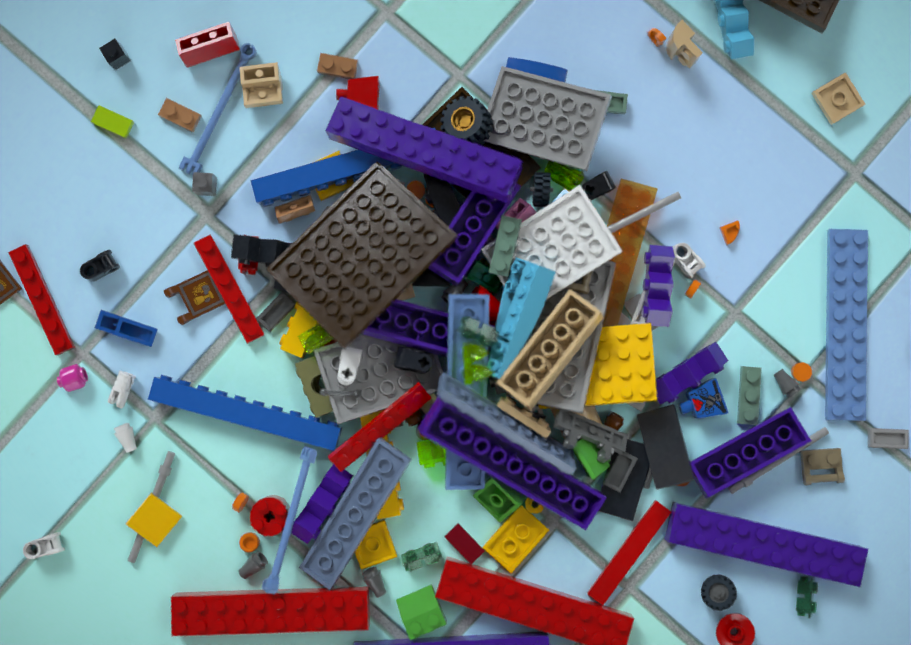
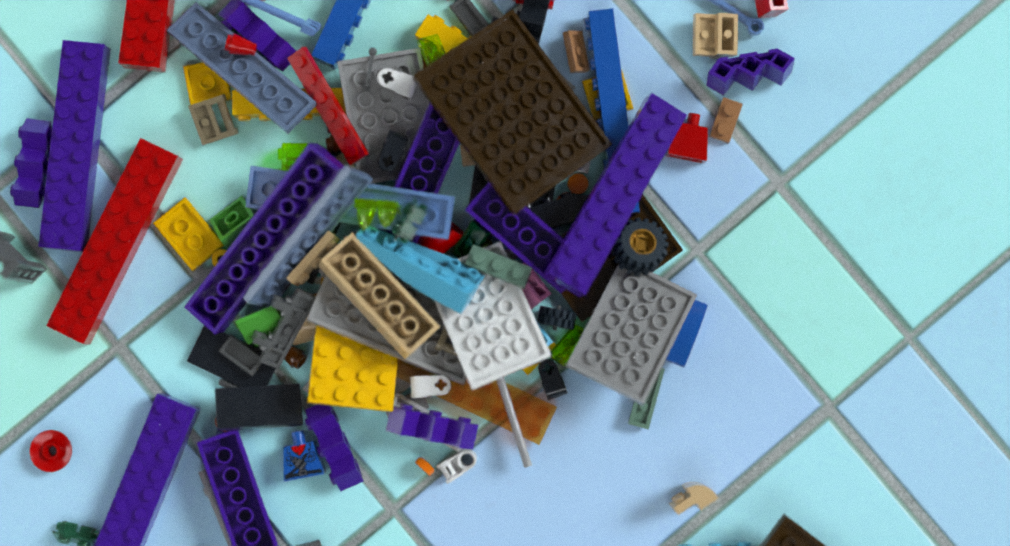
camera: 95 degrees right, 0 degrees up
olive arch [295,356,333,418] -> none
dark grey cone [362,567,386,598] -> none
bright green slope [396,584,447,640] -> none
clear green hinge [401,542,443,572] -> none
dark grey cone [441,279,468,304] -> none
dark red tile [444,523,485,565] -> none
red tile [587,500,671,605] -> none
orange tile [647,28,666,47] -> none
black wheel [701,574,737,611] -> none
orange tile [720,220,740,245] -> none
sand green plate [737,366,762,425] -> none
none -> dark tan plate [188,94,238,145]
none -> red cone [225,33,257,56]
none -> white piece [410,375,451,398]
none -> dark purple brick [706,48,795,96]

